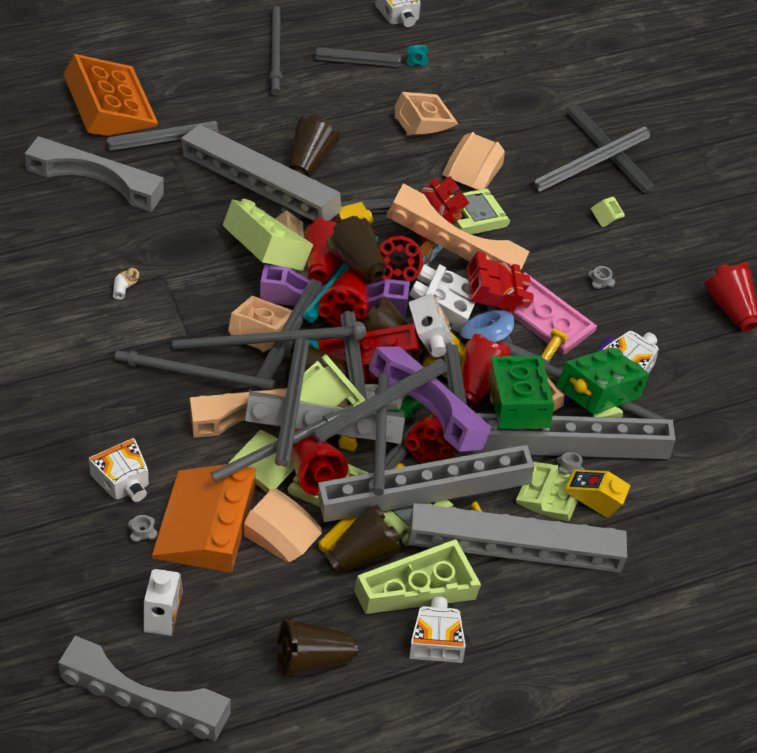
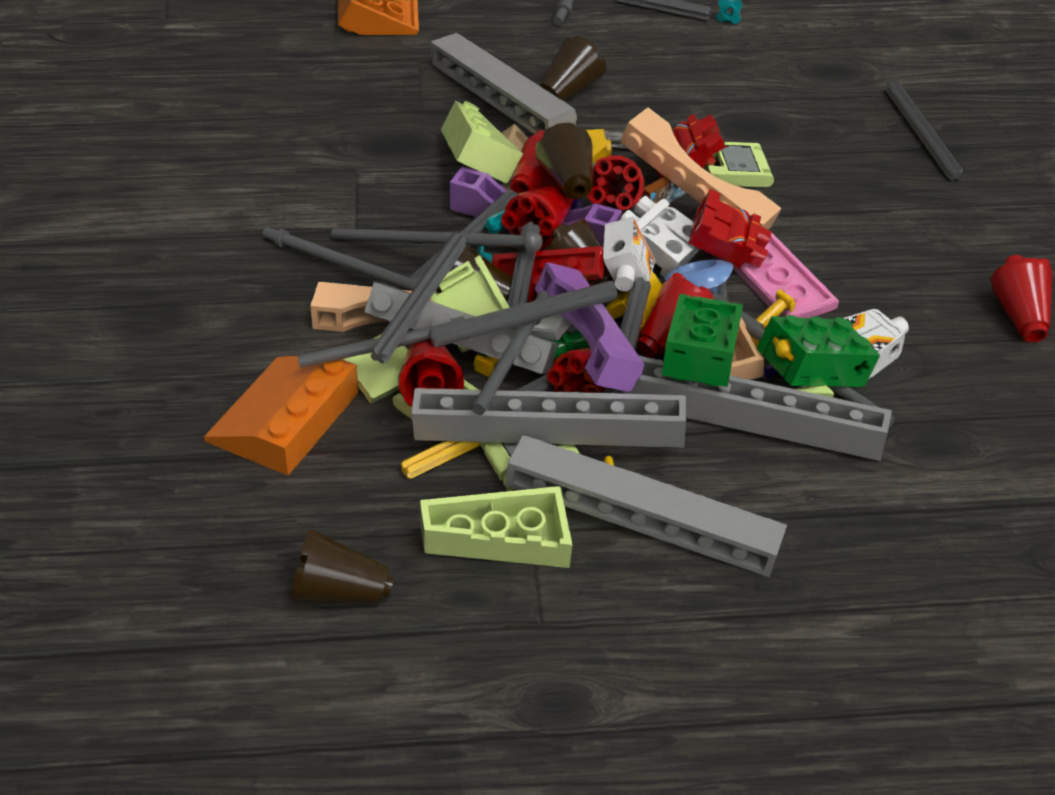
camera: 20 degrees right, 5 degrees down
light grey arch [25,136,164,212] -> none
light grey arch [58,636,231,741] -> none
white torso [89,438,149,502] -> none
dark grey axle [107,121,219,151] -> none
arm [113,268,140,300] -> none
light grey plate [128,515,157,542] -> none
white torso [144,569,183,636] -> none
light nougat slope [228,296,292,352] -> none
light nougat slope [244,489,322,563] -> none
dark brown cone [324,504,402,574] -> none
light nougat slope [395,92,458,136] -> none
white torso [409,597,465,663] -> none
light nougat slope [442,132,505,190] -> none
yellowish green slope [516,462,578,522] -> none
dark grey axle [533,126,650,192] -> none
light grey plate [557,452,585,474] -> none
yellow slope [564,470,631,518] -> none
light grey plate [588,266,615,289] -> none
yellowish green slope [591,197,625,227] -> none

